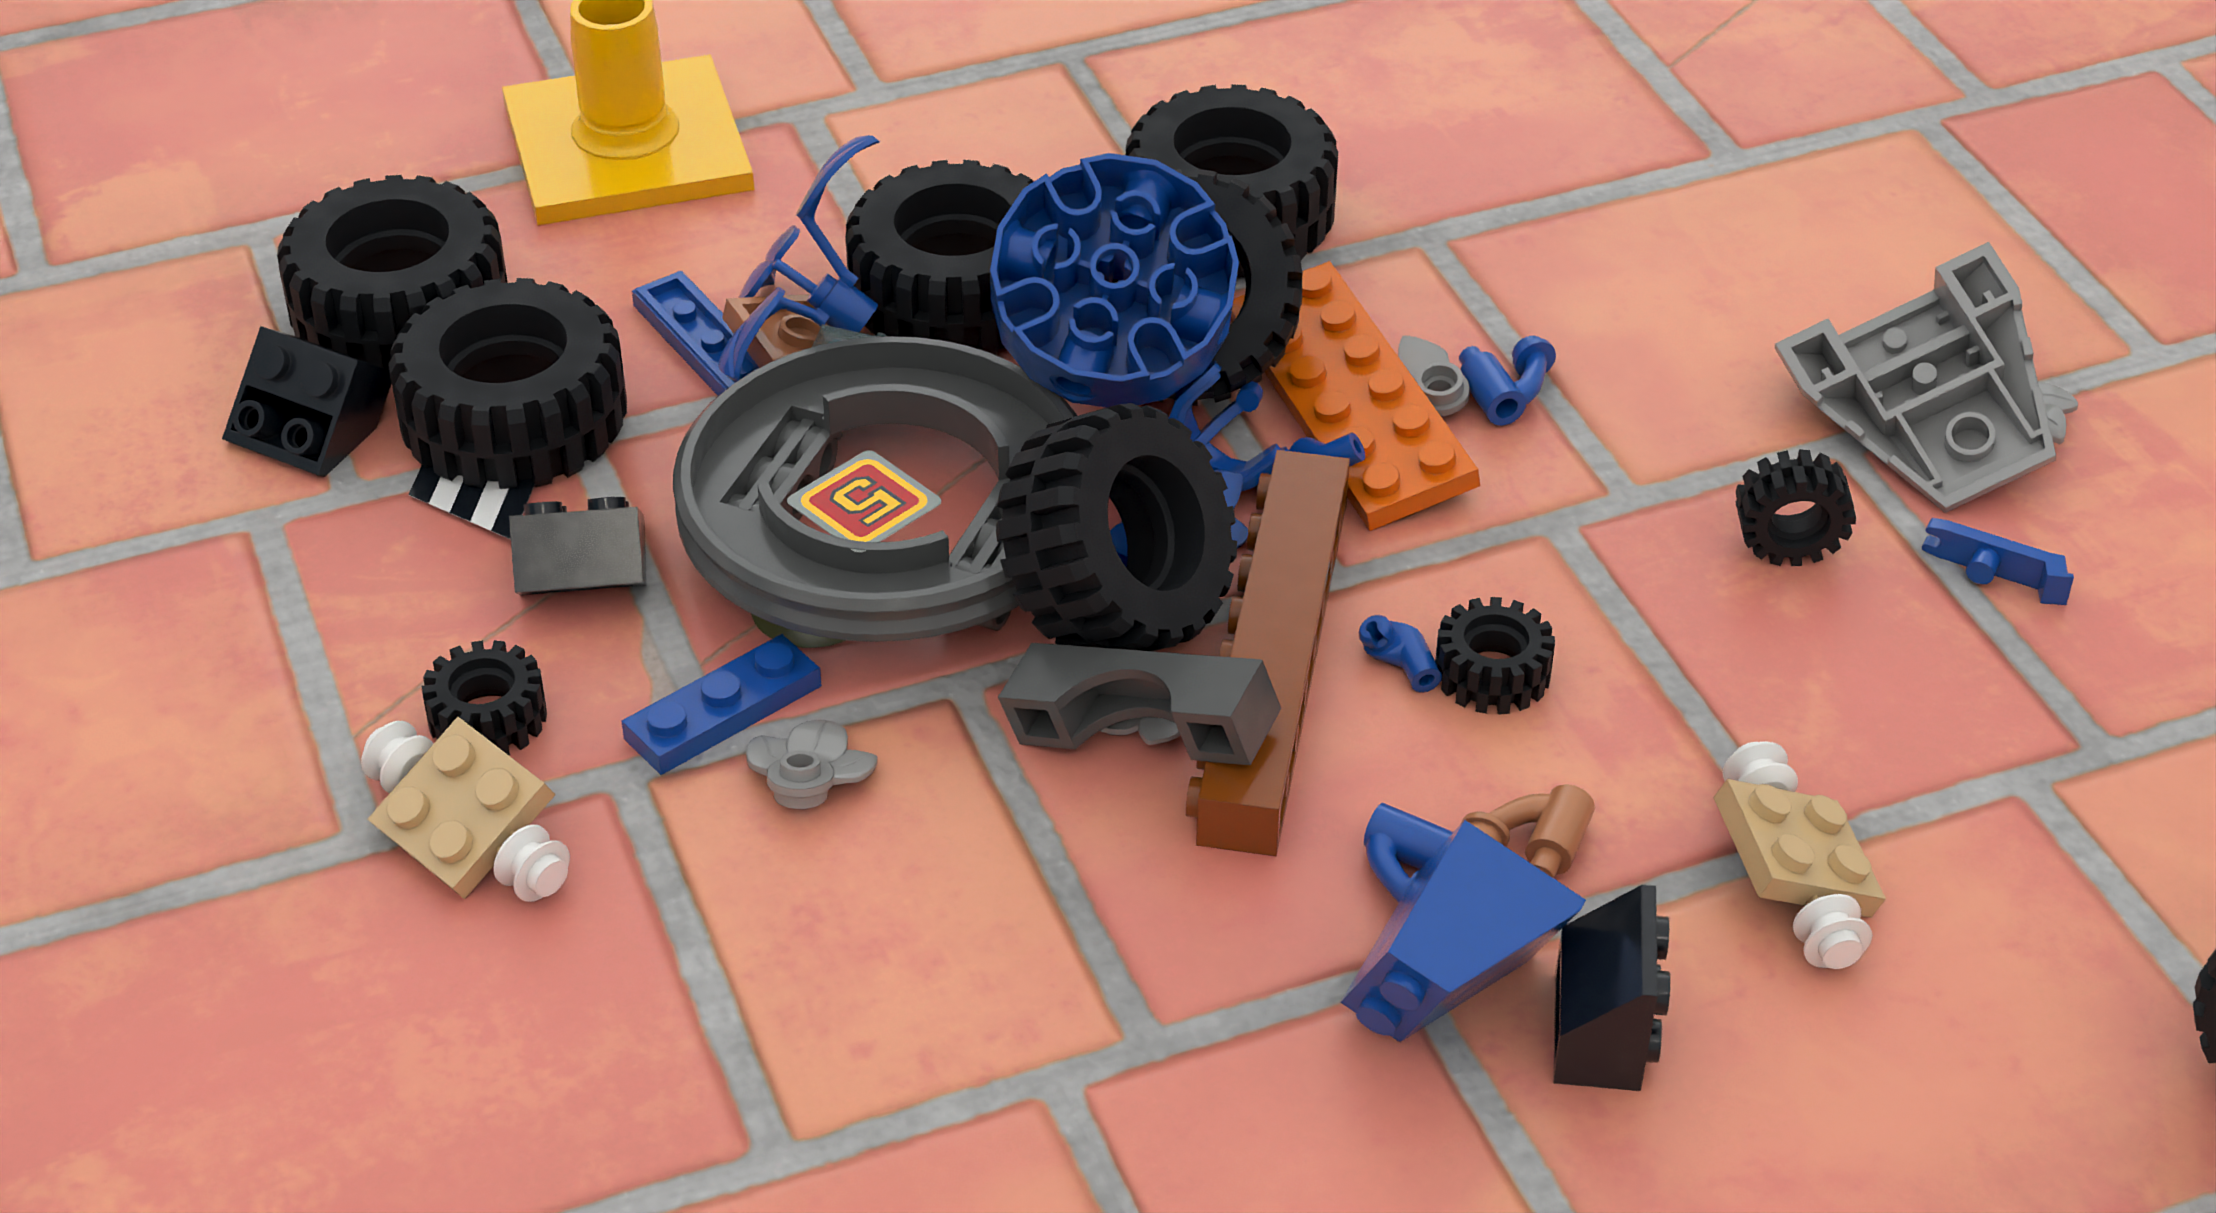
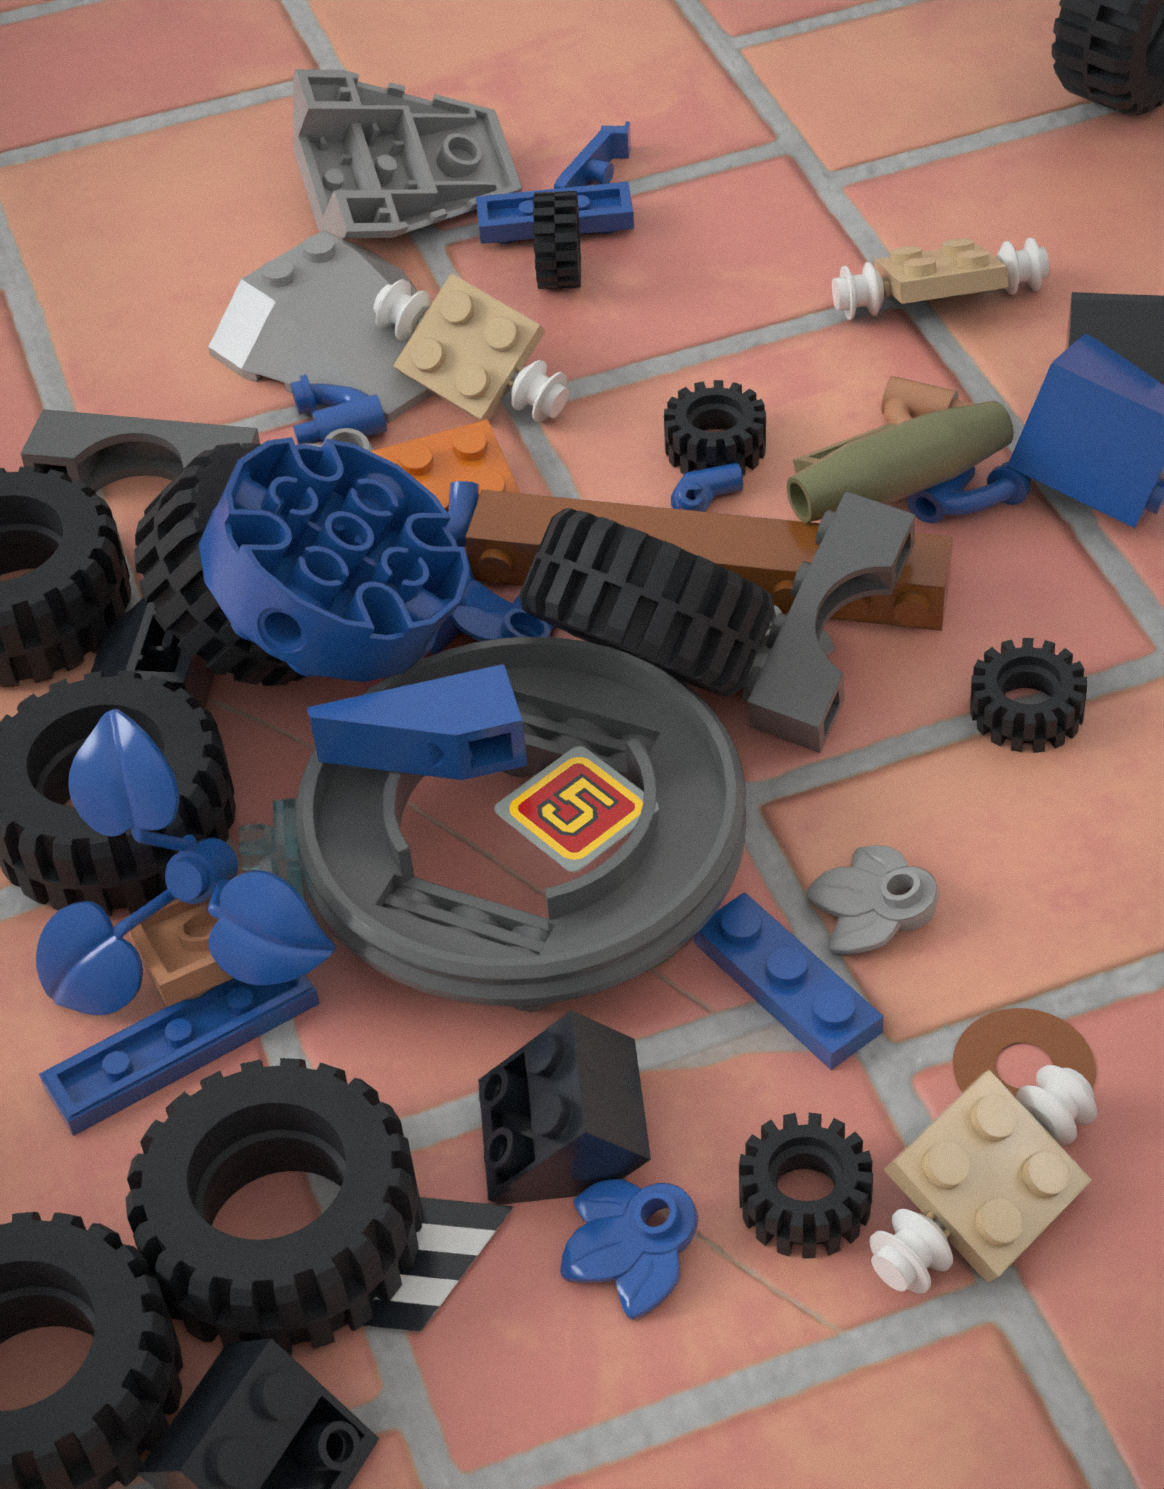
camera: 85 degrees left, 5 degrees up
none -> dark grey arch [20,409,260,492]
none -> light grey wedge [208,230,434,423]
none -> blue slope [307,664,528,780]
none -> tan plate [374,273,569,422]
none -> blue plate [476,181,634,244]
none -> blue plate [560,1179,698,1320]
none -> olive plate [786,401,1014,523]
none -> dark orange piece [953,1008,1096,1098]
none -> black tyre [970,638,1087,753]

